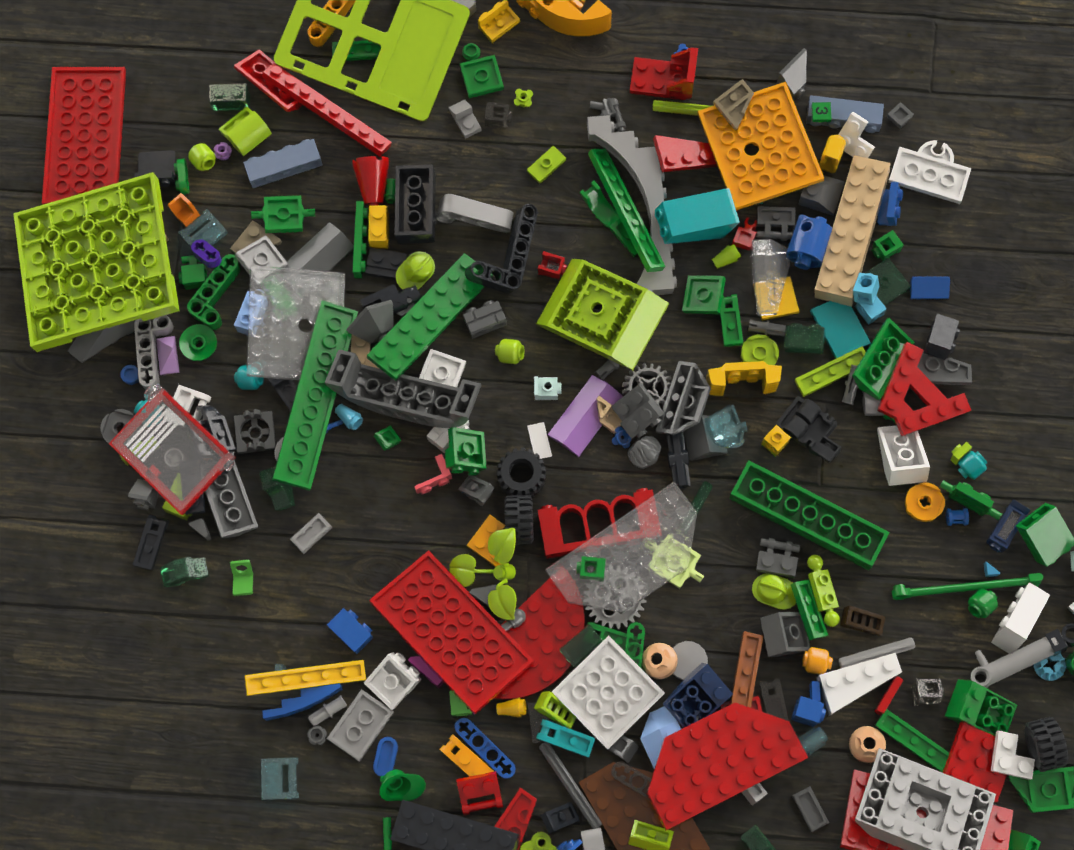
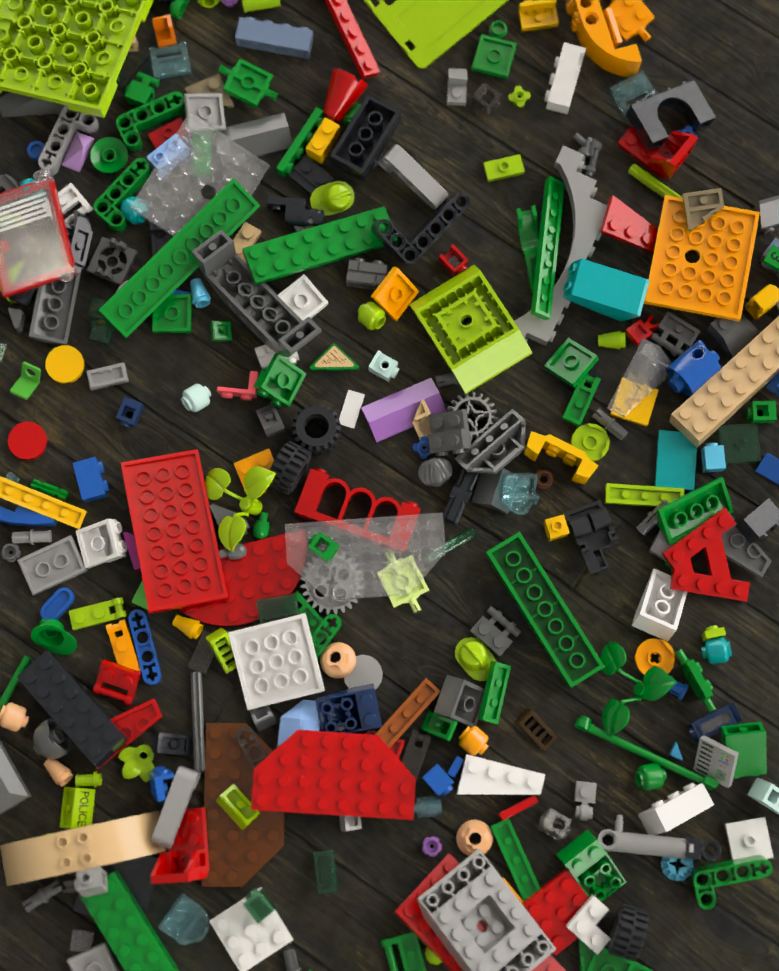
camera: 25 degrees right, 5 degrees up
dark purple beam [191,239,222,268] -> none
dark grey slope [346,300,393,344] -> none
teal plate [536,719,595,757] -> none
clear green brick [784,323,826,354] -> none
dark grey tile [792,786,829,832] -> none
lime plate [807,555,840,627] -> none
light grey axle [838,637,915,668] -> none
medium azure brick [853,273,879,305] -> none
none -> red tile [8,421,48,461]
none -> green axle [30,479,69,501]
none -> yellow tile [46,345,85,384]
none -> lime plate [69,597,127,631]
none -> green beam [93,158,152,233]
none -> dark blue brick [116,397,145,429]
none -> red plate [148,117,190,149]
none -> green plate [152,294,192,333]
none -> light aqua head [181,384,211,412]
none -> green cylinder [253,512,270,539]
none -> tile [309,343,360,371]
none -> light orange plate [371,267,419,321]
none -> green slope [421,711,458,742]
none -> medium lavender plate [422,836,442,857]
none -> reddish brown plate [534,470,553,489]
none -> white wedge [544,42,586,114]
none -> light grey plate [574,781,597,821]
none -> green plant [600,641,676,736]
none -> clear light blue plate [610,71,658,116]
none -> arch [626,80,716,152]
none -> light grey tile [693,735,739,788]

